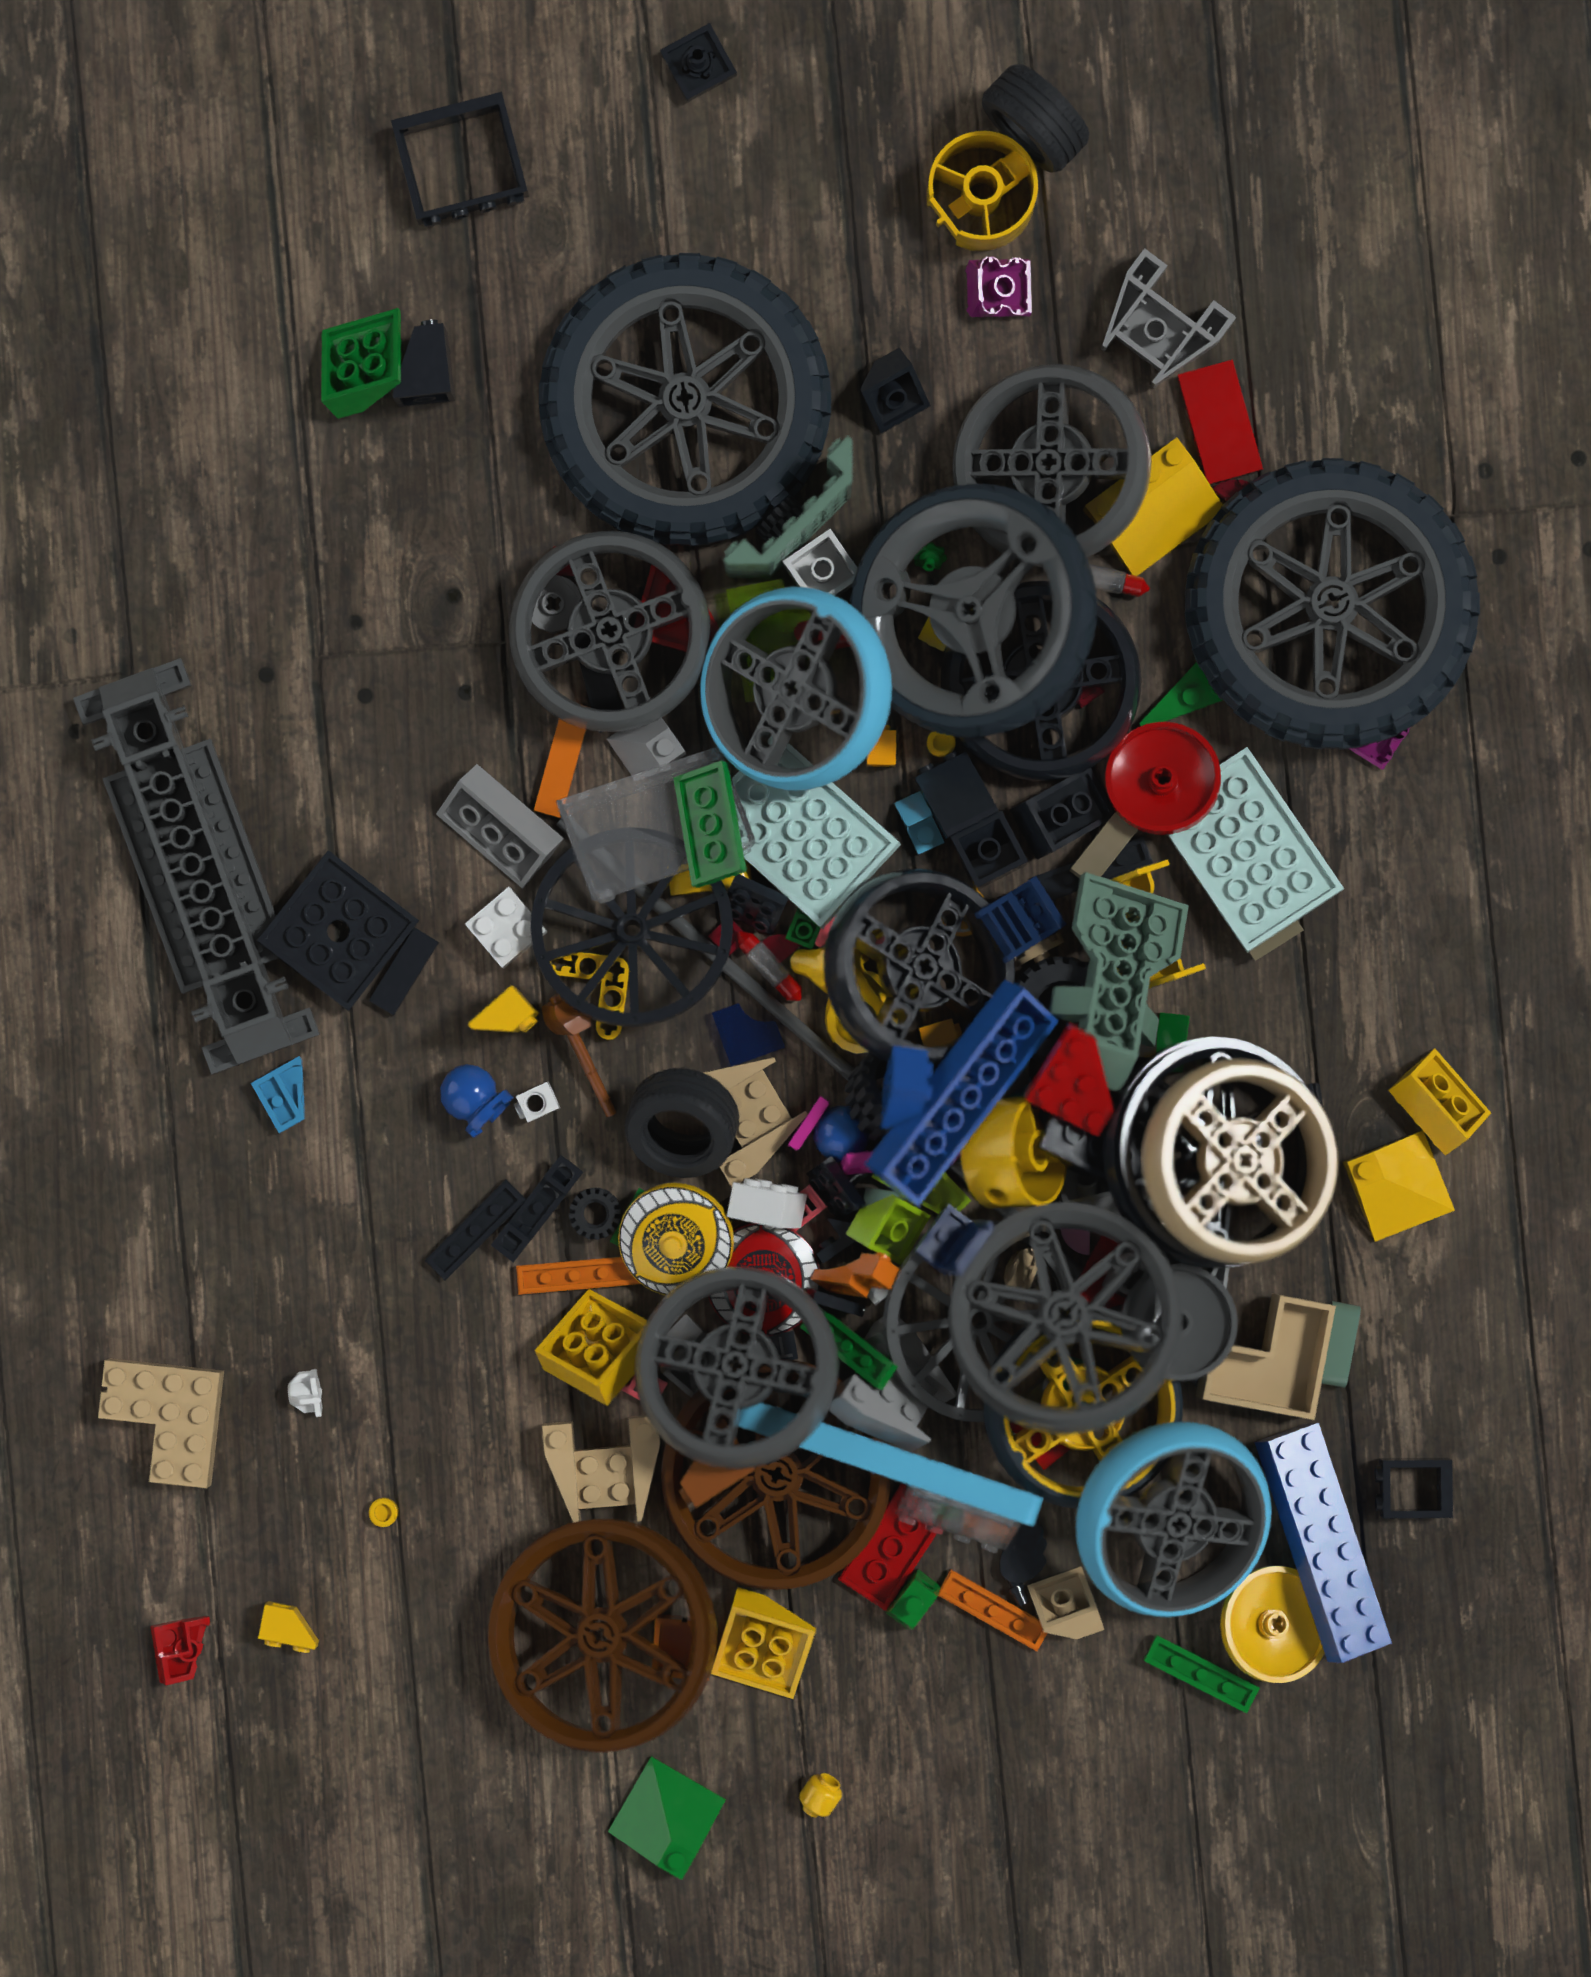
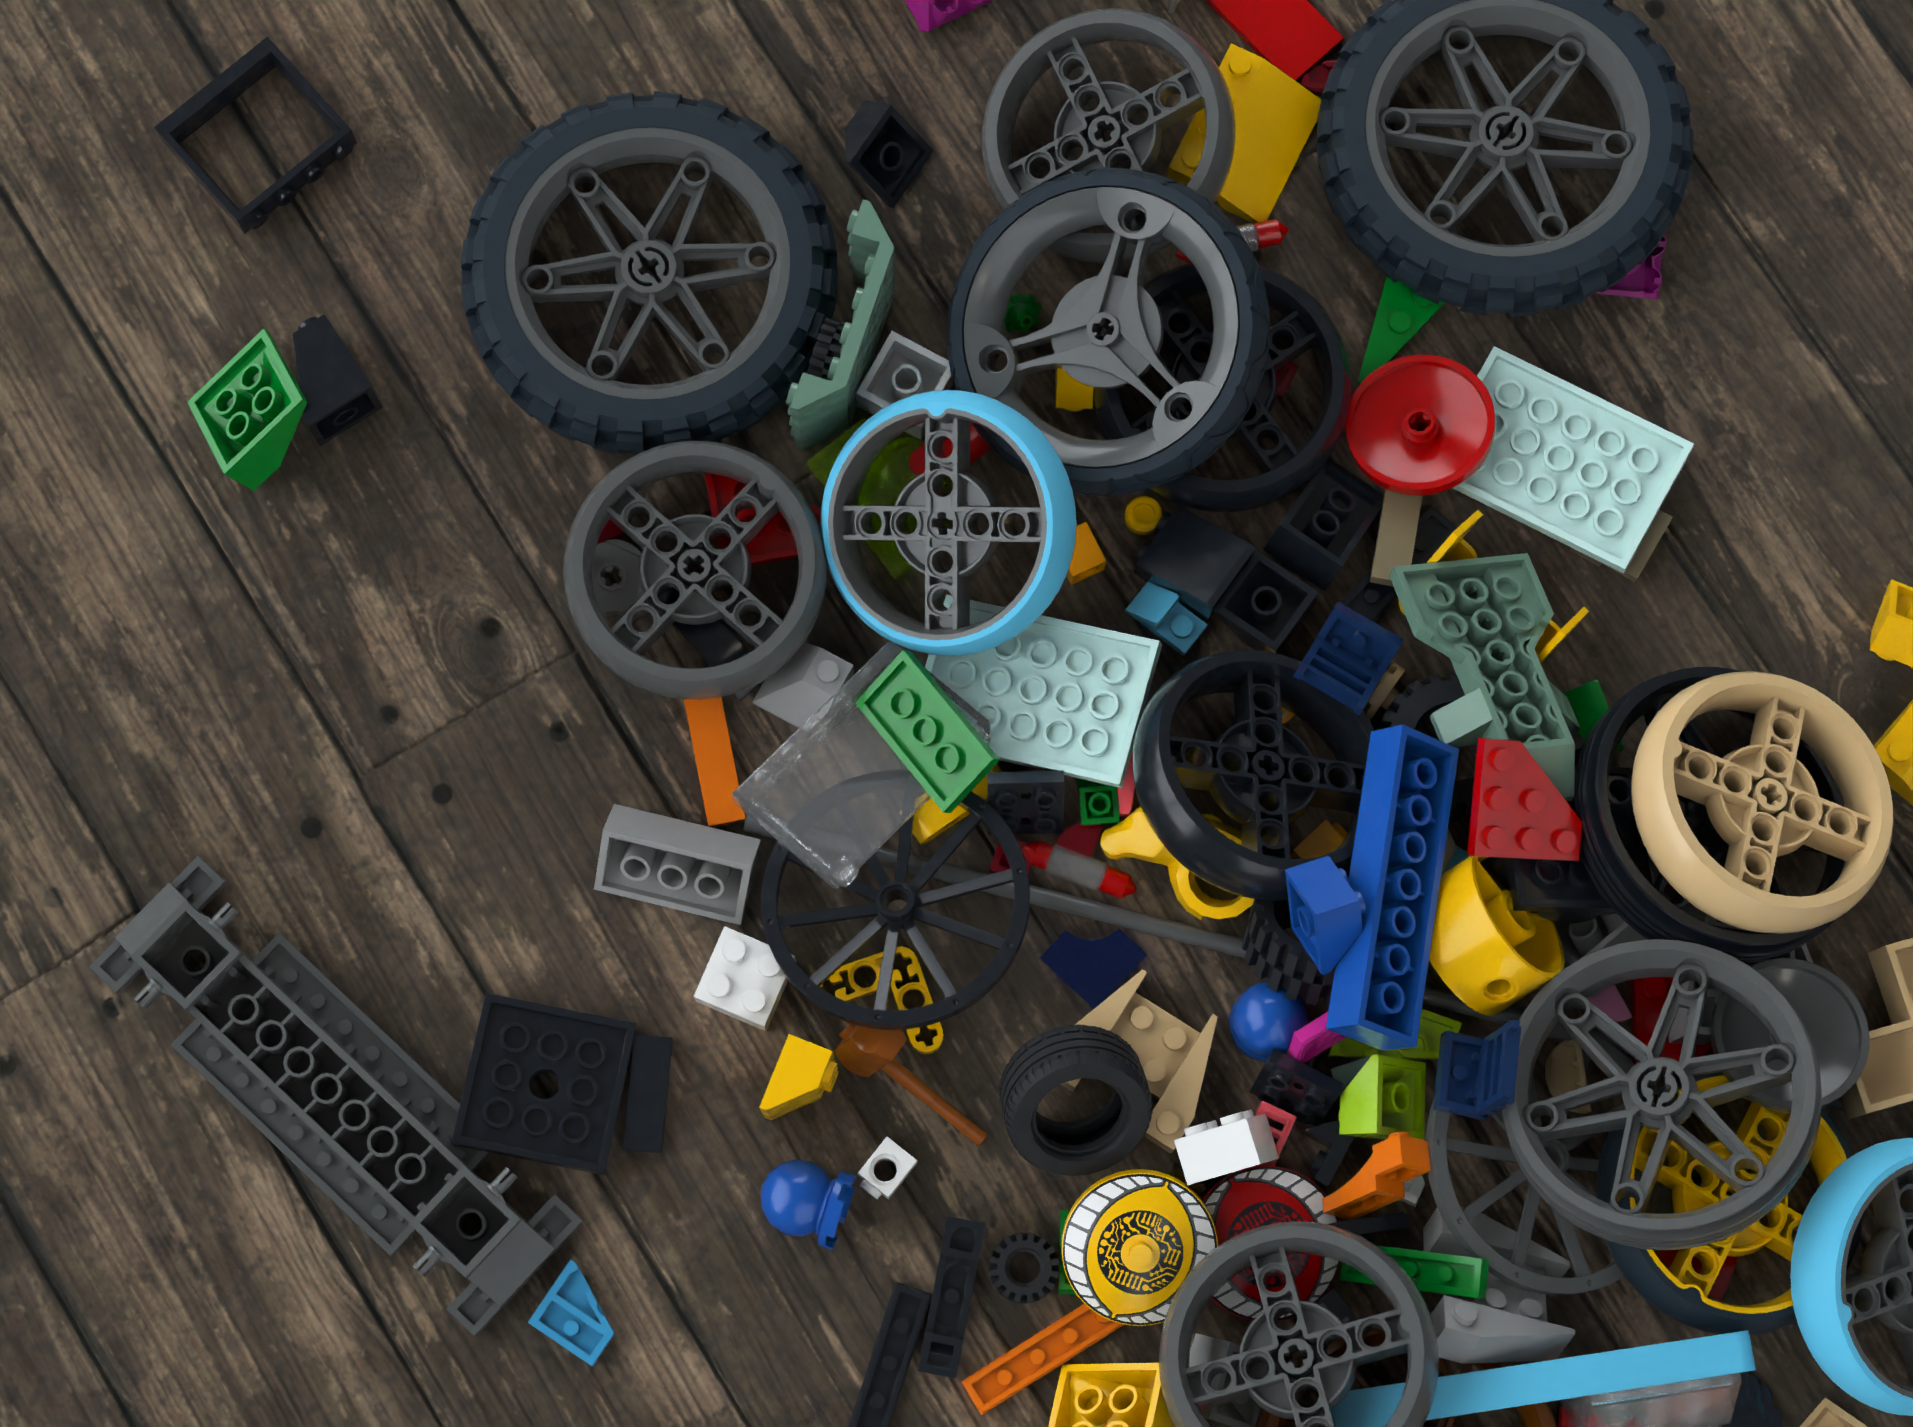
camera: 30 degrees left, 10 degrees down
dark pink tile [788,1096,829,1150] -> none

